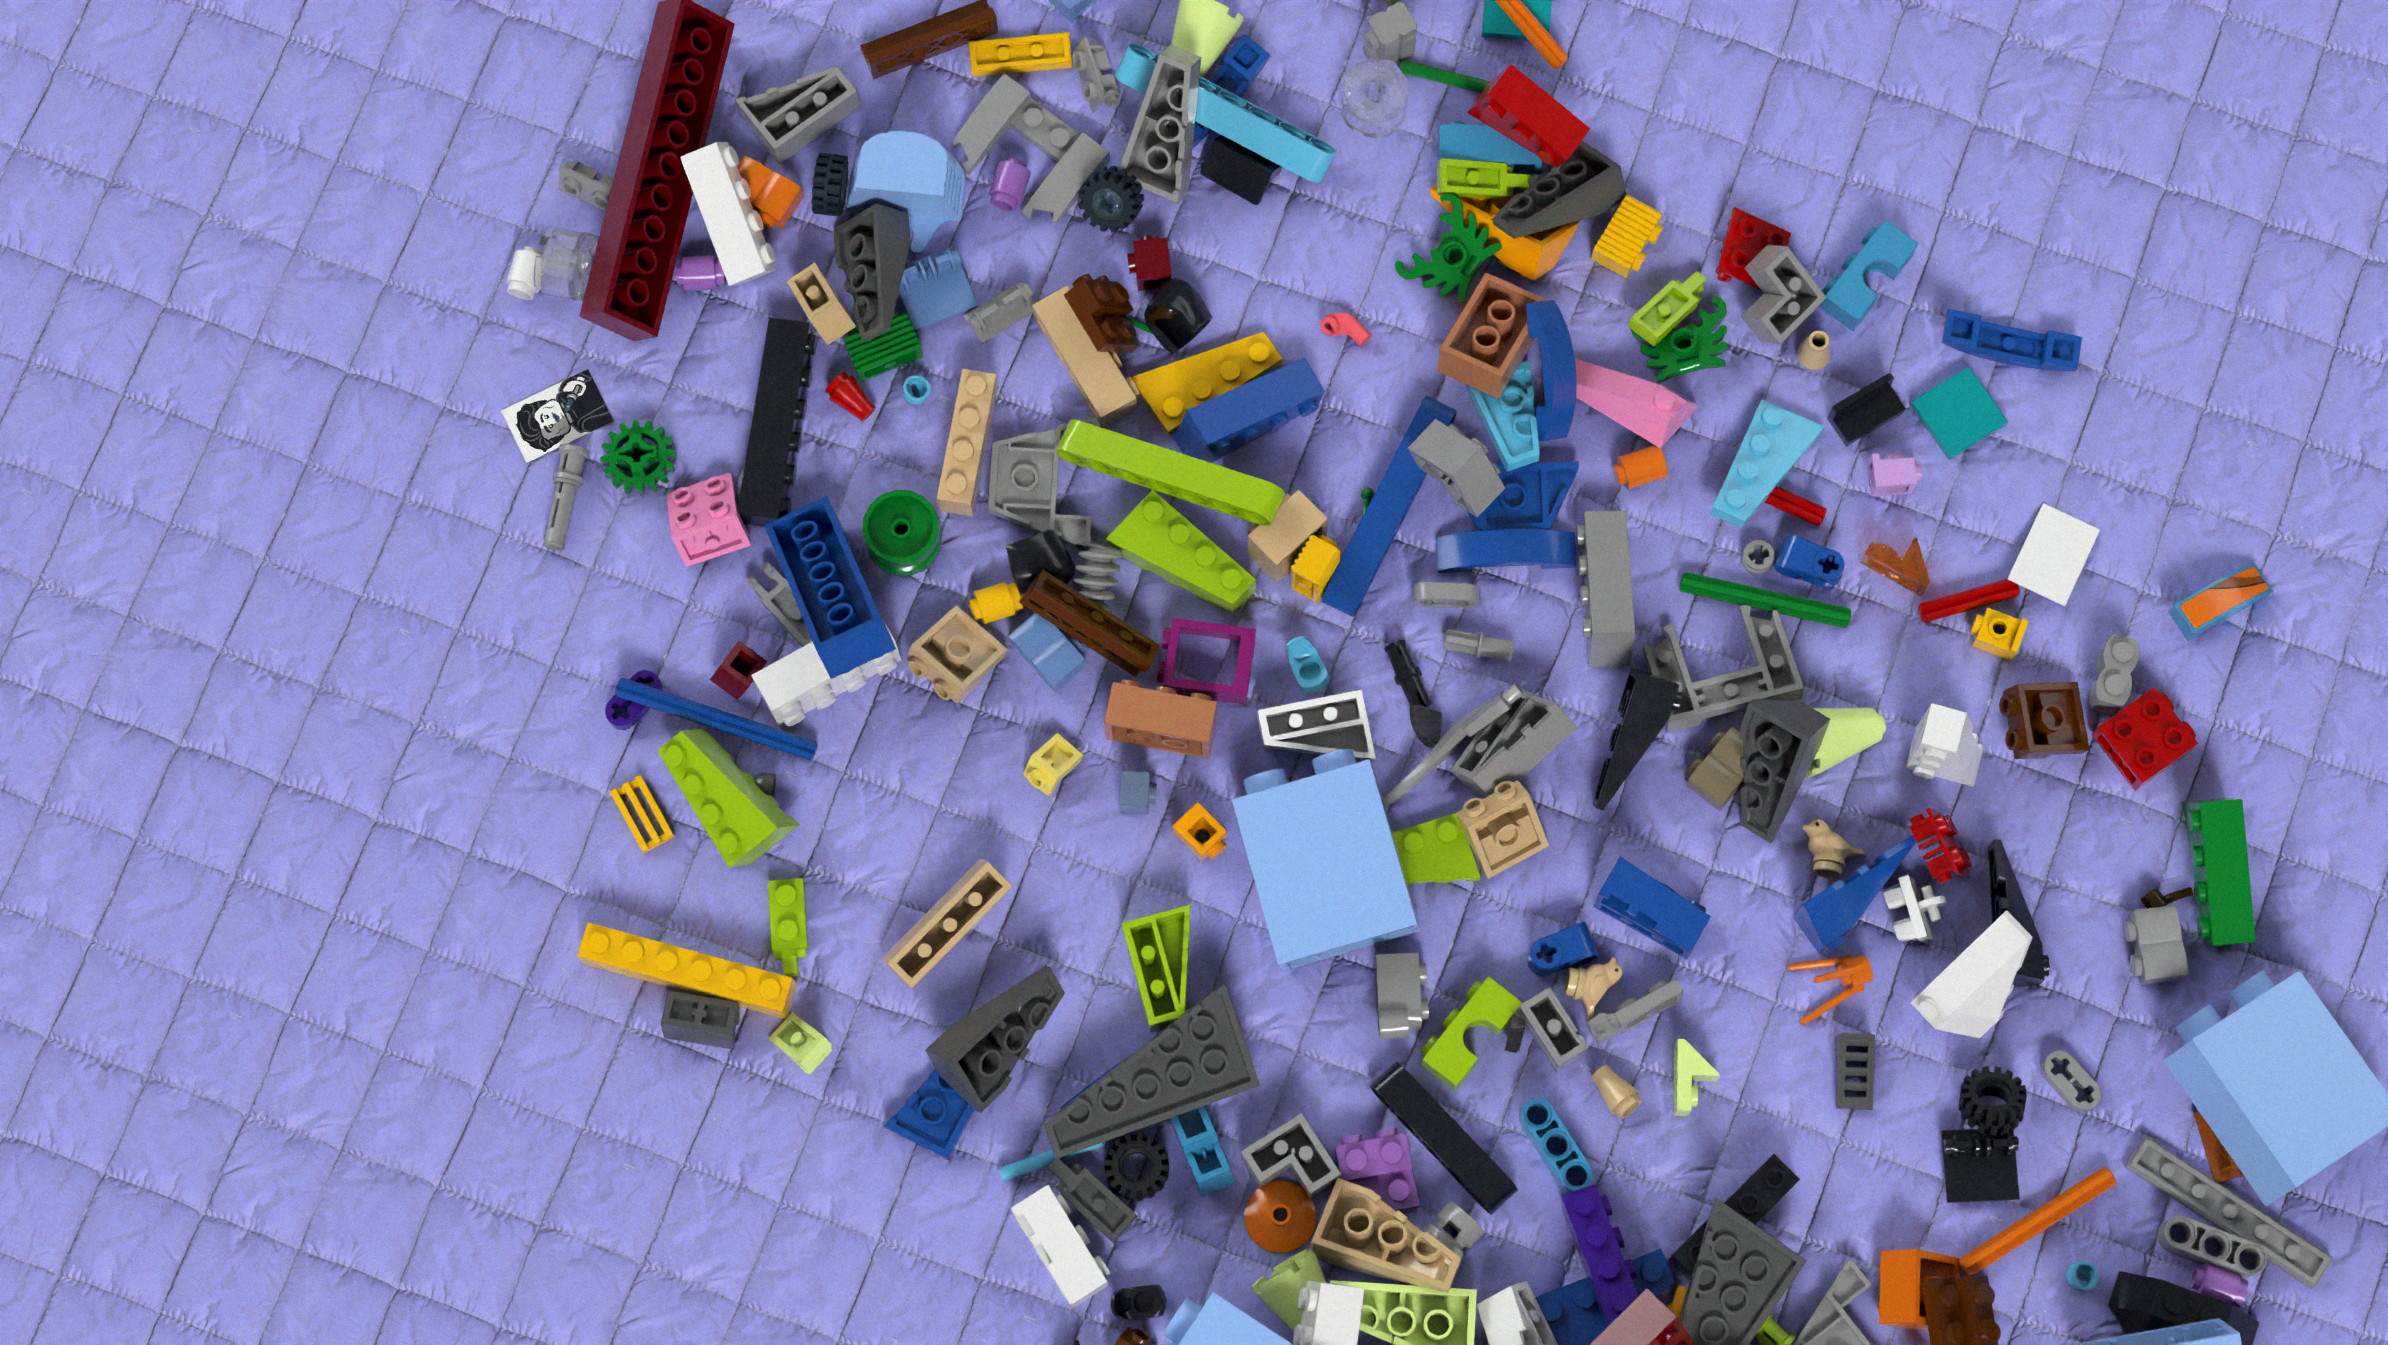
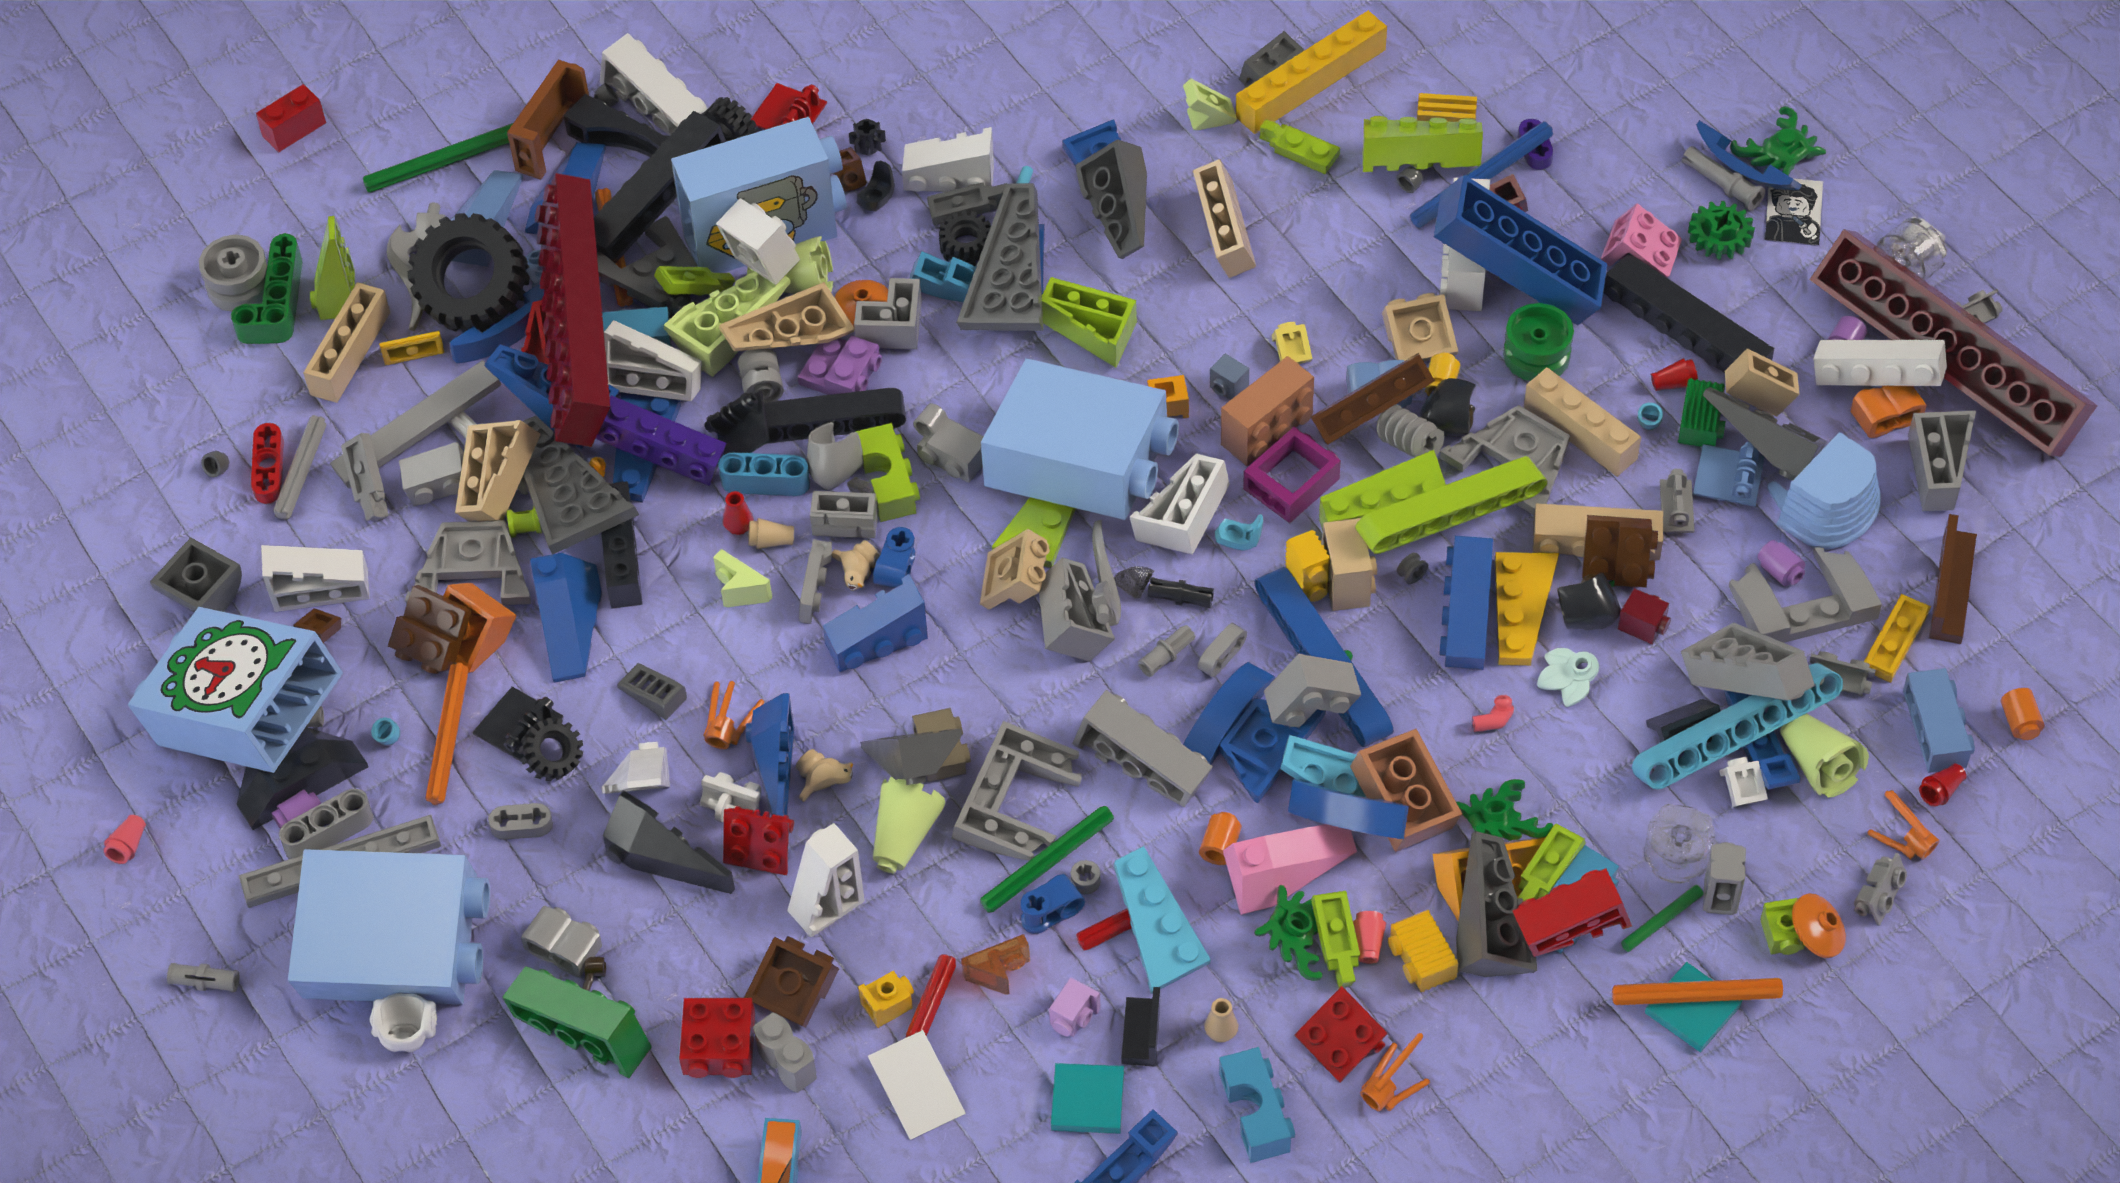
camera: 125 degrees right, 20 degrees down
black wheel [812,153,849,217] -> none
black wheel [1078,166,1144,233] -> none
black wedge [1593,667,1682,810] -> none
light grey brick [1741,245,1827,344] -> none
none -> white hair [370,993,437,1052]
none -> blue wedge [530,553,602,683]
none -> black hinge [704,391,769,455]
none -> red cone [722,491,754,535]
none -> light grey piece [807,422,864,490]
none -> coral cone [1353,911,1386,964]
none -> orange plant [1360,1033,1430,1111]
none -> light aqua plate [1537,648,1599,707]
none -> blue slope [1696,120,1802,190]
none -> white bracket [1719,757,1768,807]
none -> green animal [1730,106,1826,176]

